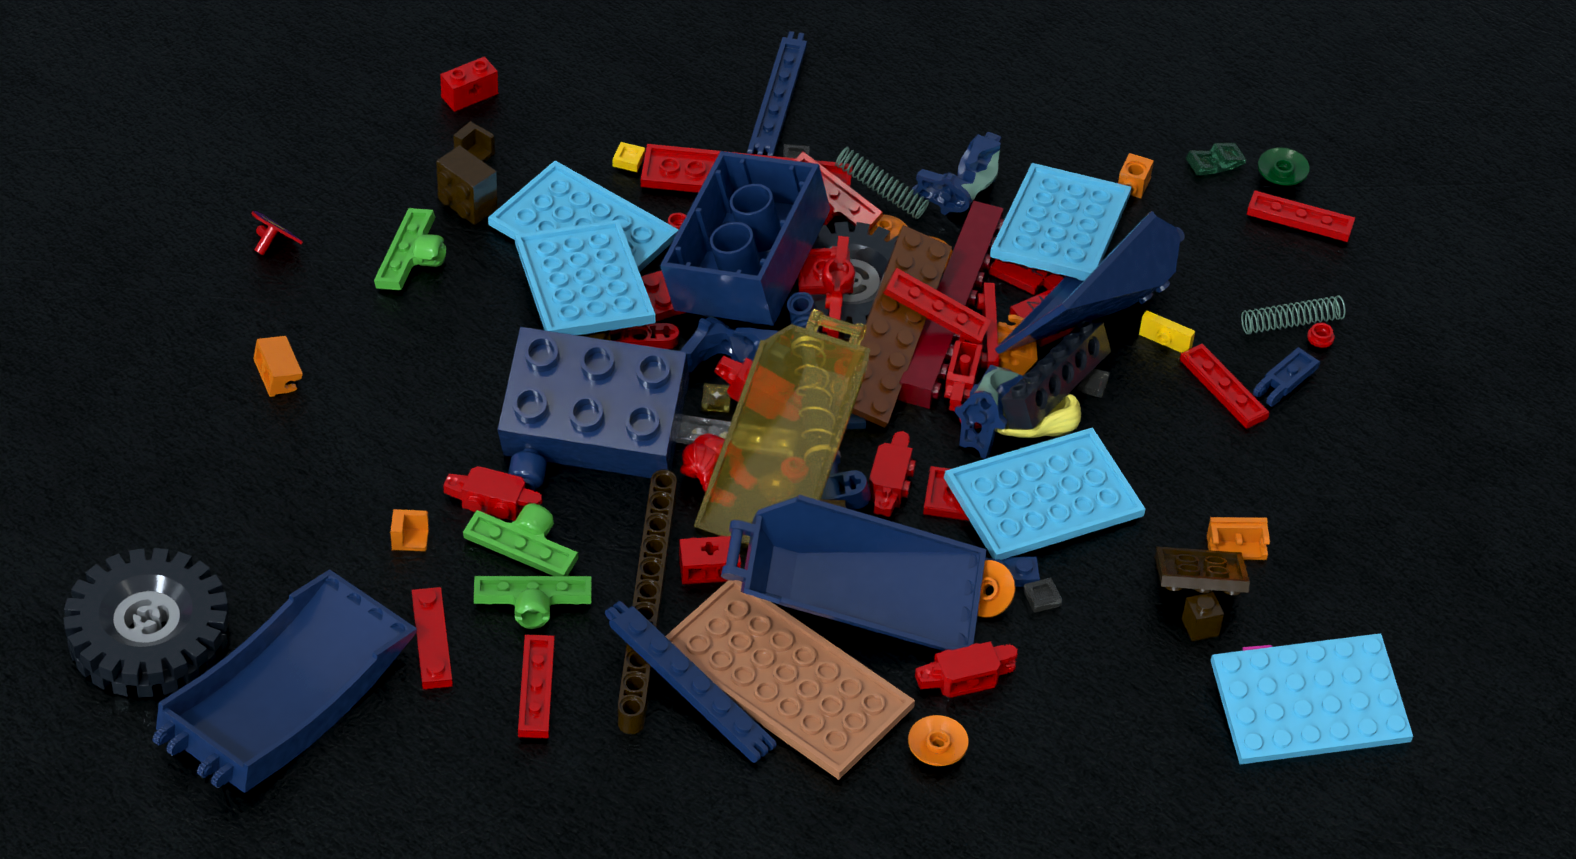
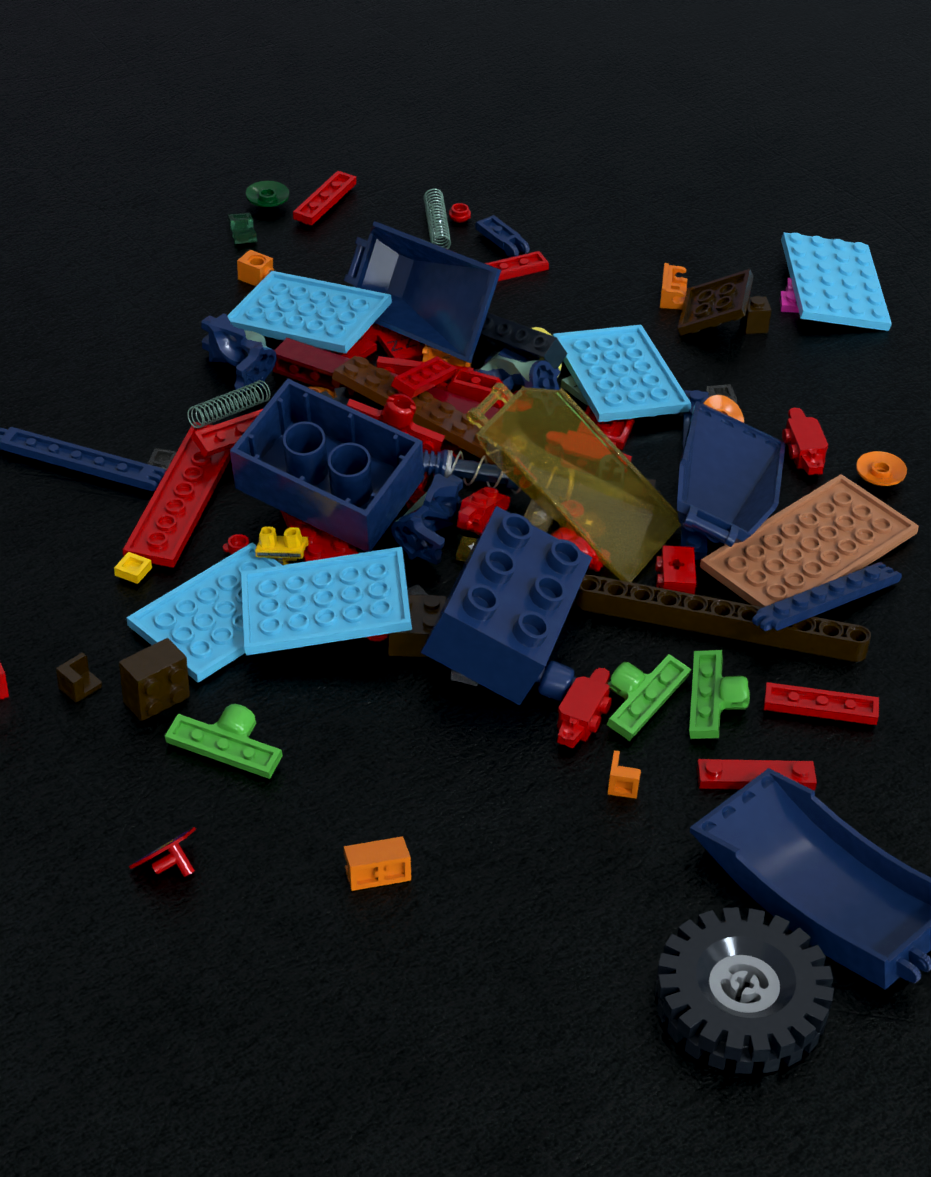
camera: 80 degrees left, 5 degrees down
none -> yellow hips [255,527,309,565]

